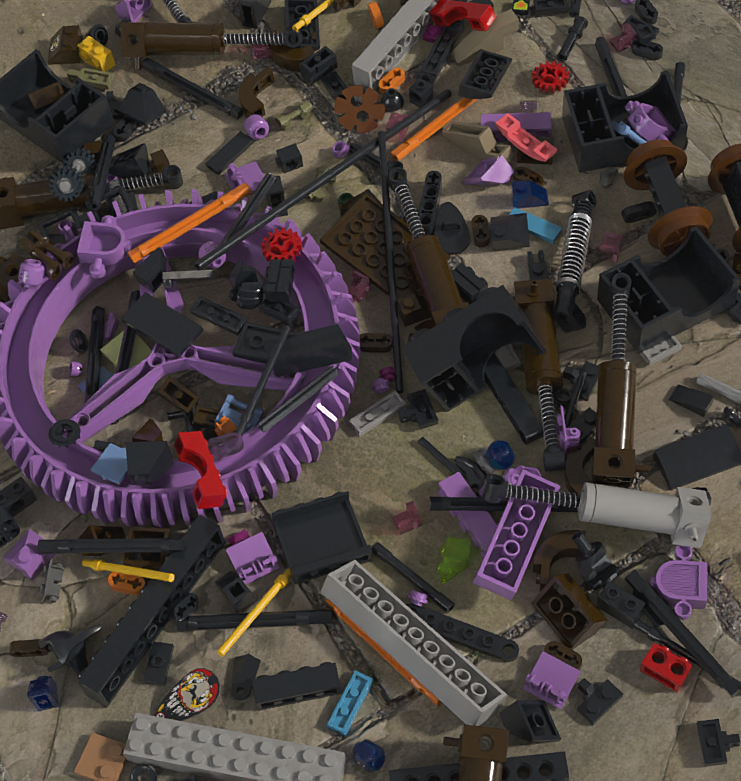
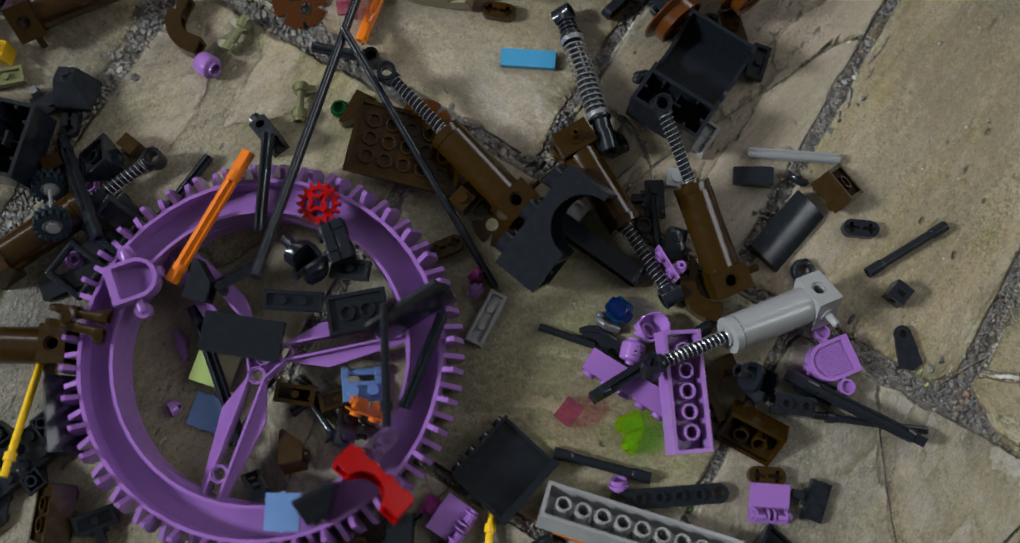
camera: 35 degrees left, 20 degrees up
medium lavender head [18,259,45,288] -> none
black gear [48,419,81,448] -> none
black piece [69,329,88,353] -> none
black piece [83,306,105,426] -> none
black piece [141,57,243,120] -> none
medium lavender head [198,241,226,269] -> none
black tile [206,131,254,175] -> none
medium lavender hinge [224,161,264,193] -> none
black brick [275,143,303,173] -> none
medium lavender plate [332,141,349,158] -> none
clear pink panel [347,270,370,302] -> none
black hinge [398,389,438,429] -> none
black beam [400,171,442,235] -> none
black shield [434,202,470,255] -> none
black brick [451,263,488,304] -> none
medium lavender slope [461,155,514,185] -> none
dark brown beam [472,215,490,247] -> none
black slope [490,213,530,251] -> none
clear blue slope [511,180,549,209] -> none
black hinge [527,250,549,280] -> none
clear pink panel [600,231,623,263] -> none
red brick [640,643,692,693] -> none
black hinge [697,719,741,767] -> none

